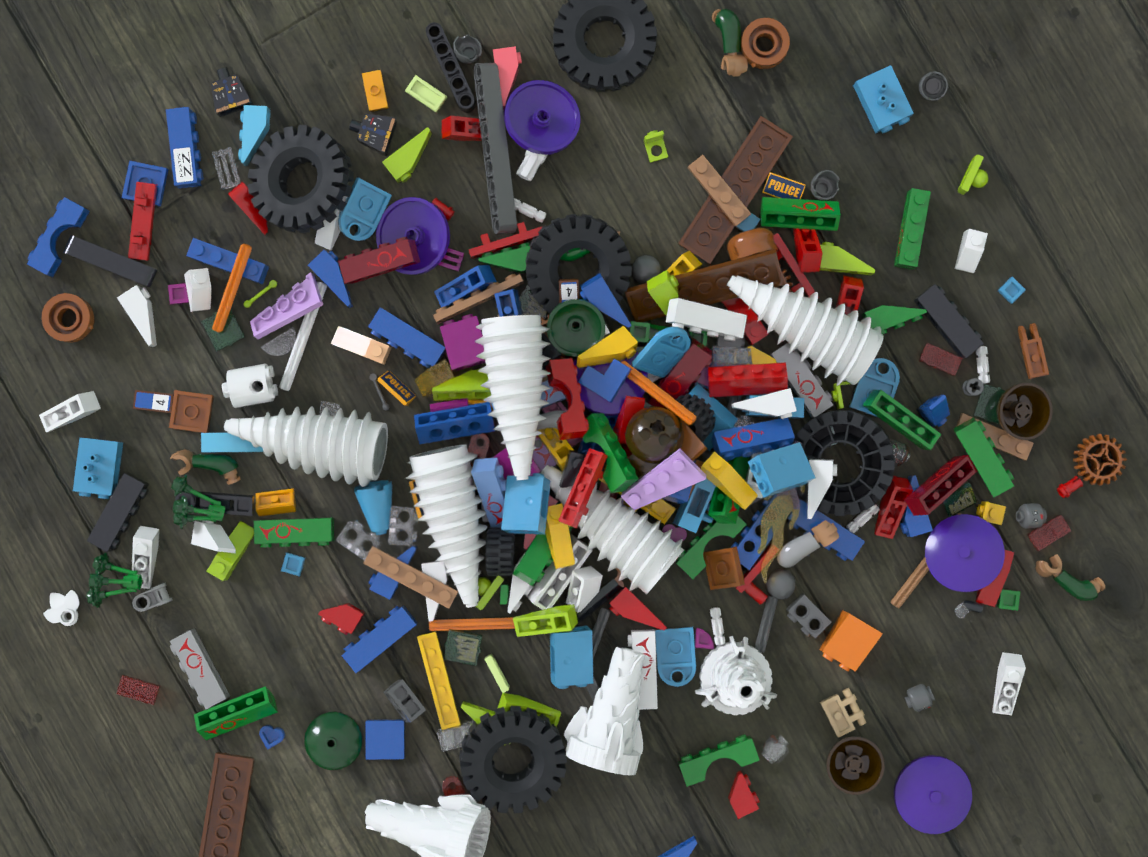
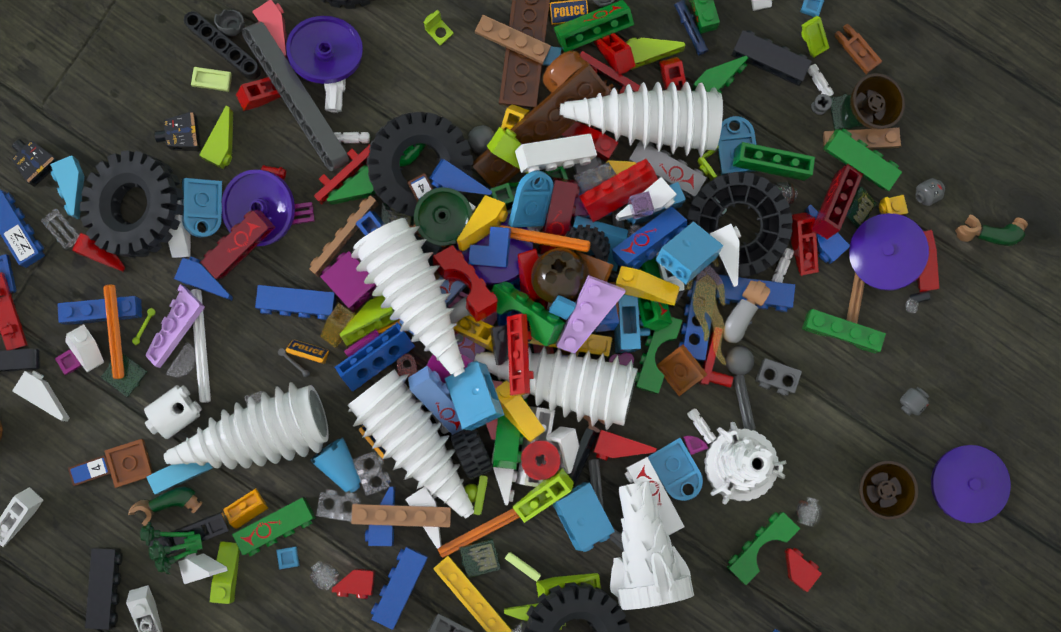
camera: 25 degrees left, 5 degrees down
dark azure piece [73,438,123,499] -> none
slope [331,326,392,365] -> none
light orange plate [362,70,388,112] -> none
blue slope [434,265,497,307] -> none
green tile [500,584,509,604] -> none
orange slope [819,610,883,672] -> none
tan plate [820,688,866,738] -> none
blue slope [917,395,950,427] -> none
clear red plate [919,343,963,376] -> none
white slope [992,652,1026,715] -> none
green tile [997,589,1020,611] -> none
clear red plate [1027,515,1071,551] -> none
red pin [1057,476,1083,498] -> none
dark orange gear [1073,434,1127,486] -> none
none -> clear head [310,561,339,591]
none -> red plate [521,441,560,480]
none -> dark azure tile [549,295,576,320]
none -> clear purple brick [628,191,654,220]
none -> dark blue pin [674,0,709,56]
none -> lime tile [801,16,829,57]
none -> green arch [802,309,886,354]

